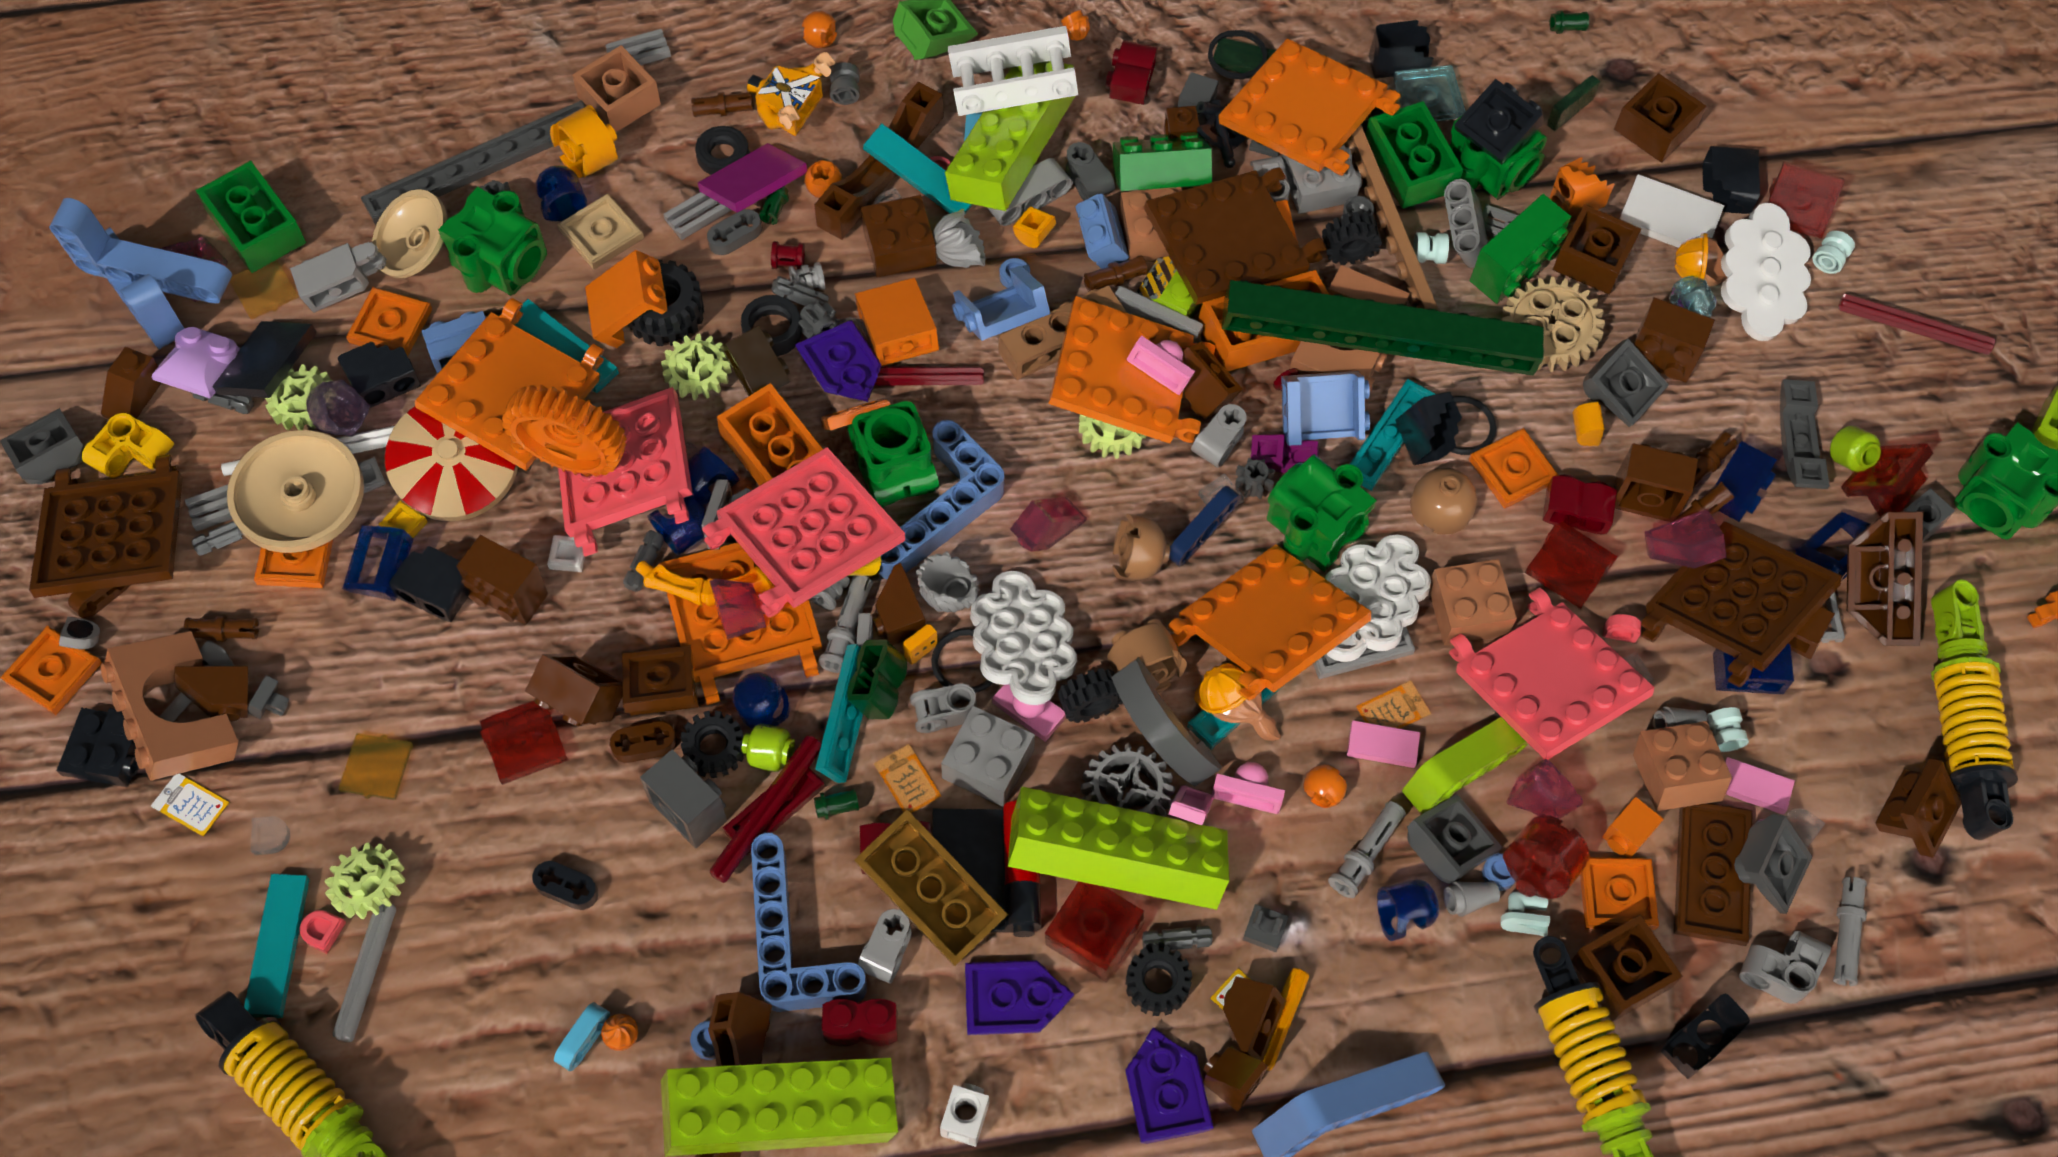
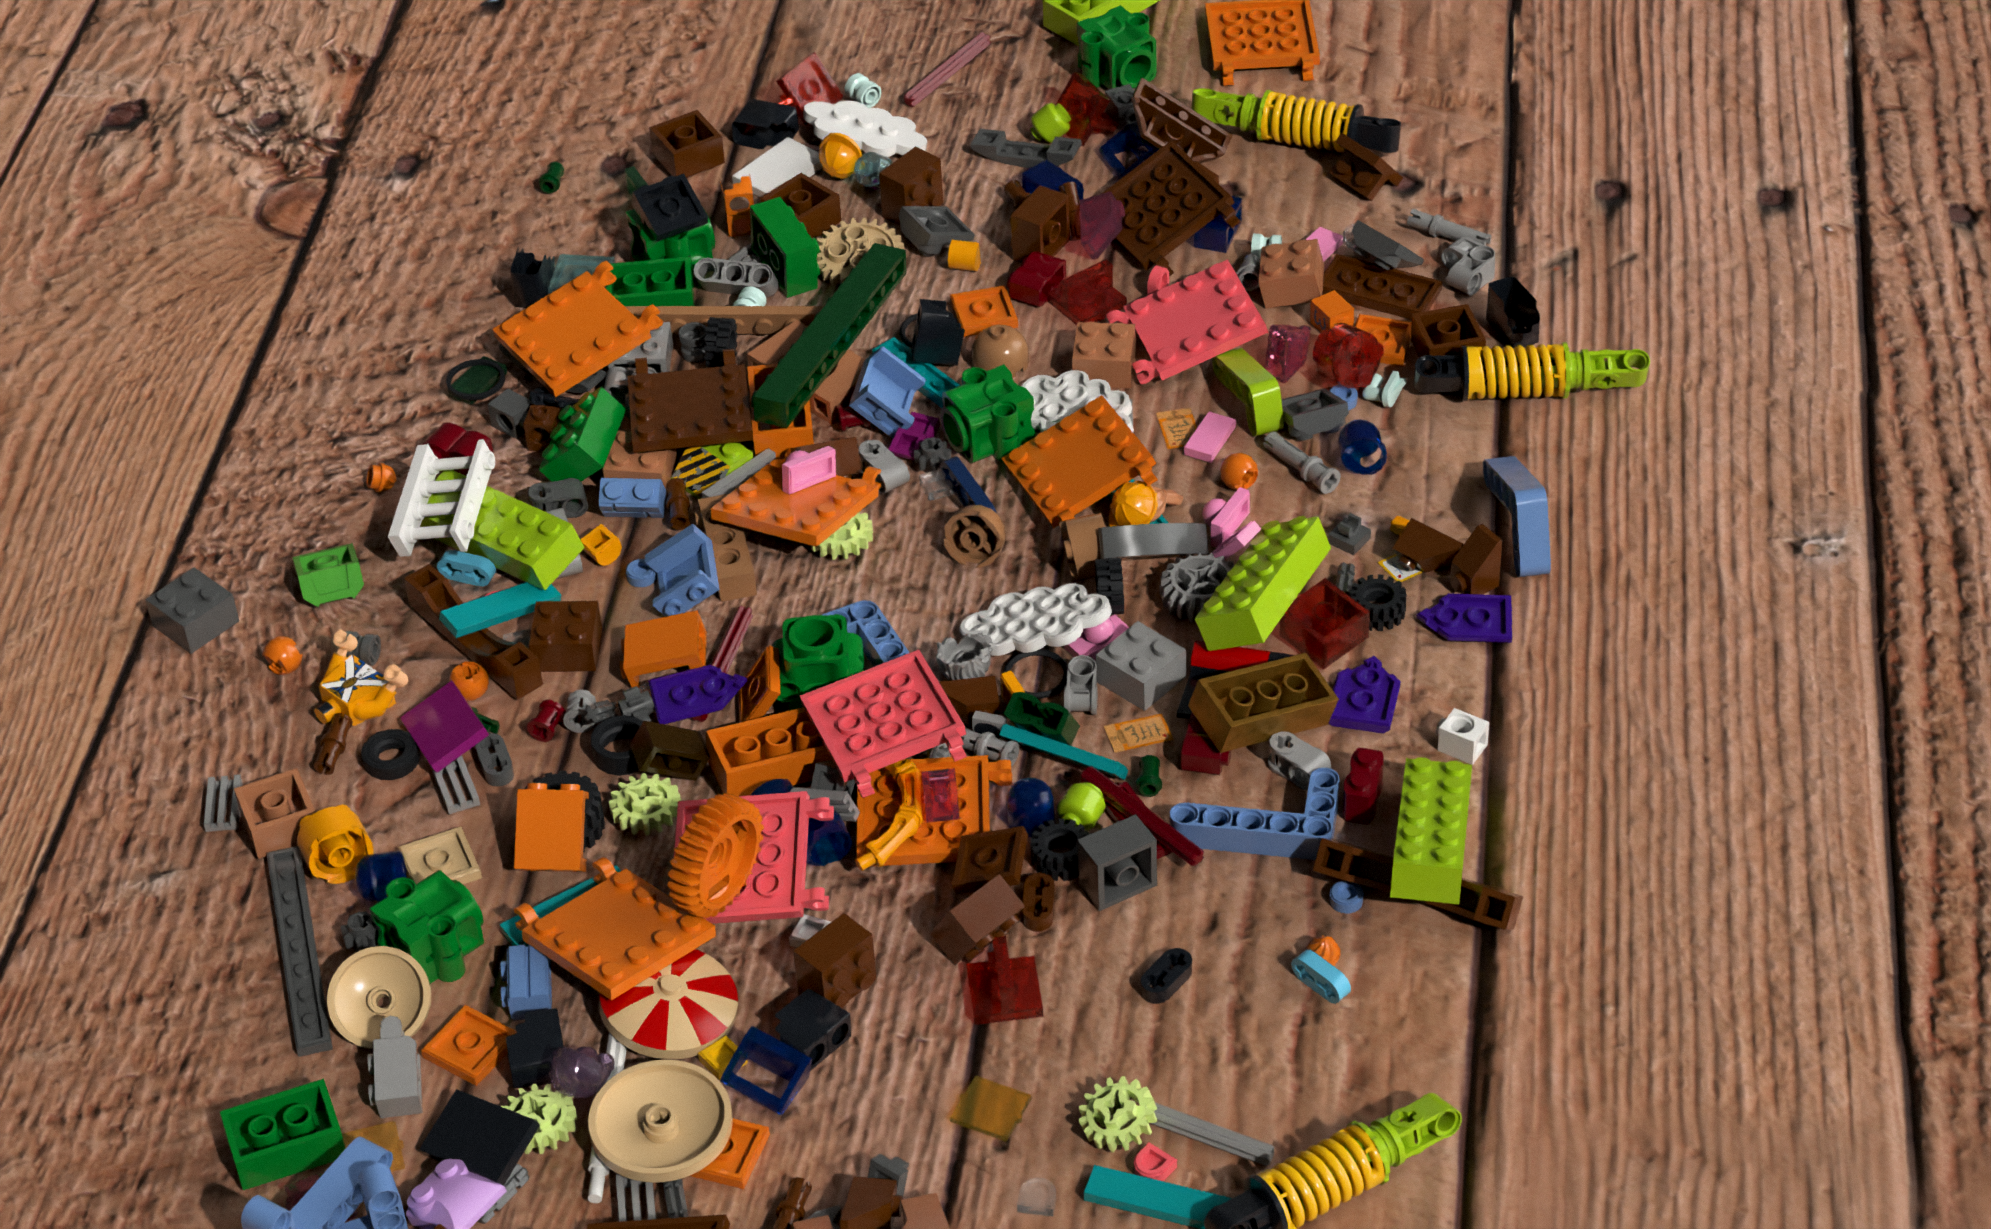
camera: 70 degrees left, 20 degrees down
dark grey axle [623,530,664,592] -> none
light grey hair [933,209,986,268] -> none
clear pink slope [1010,497,1087,552] -> none
light grey cone [1444,881,1500,917] -> none

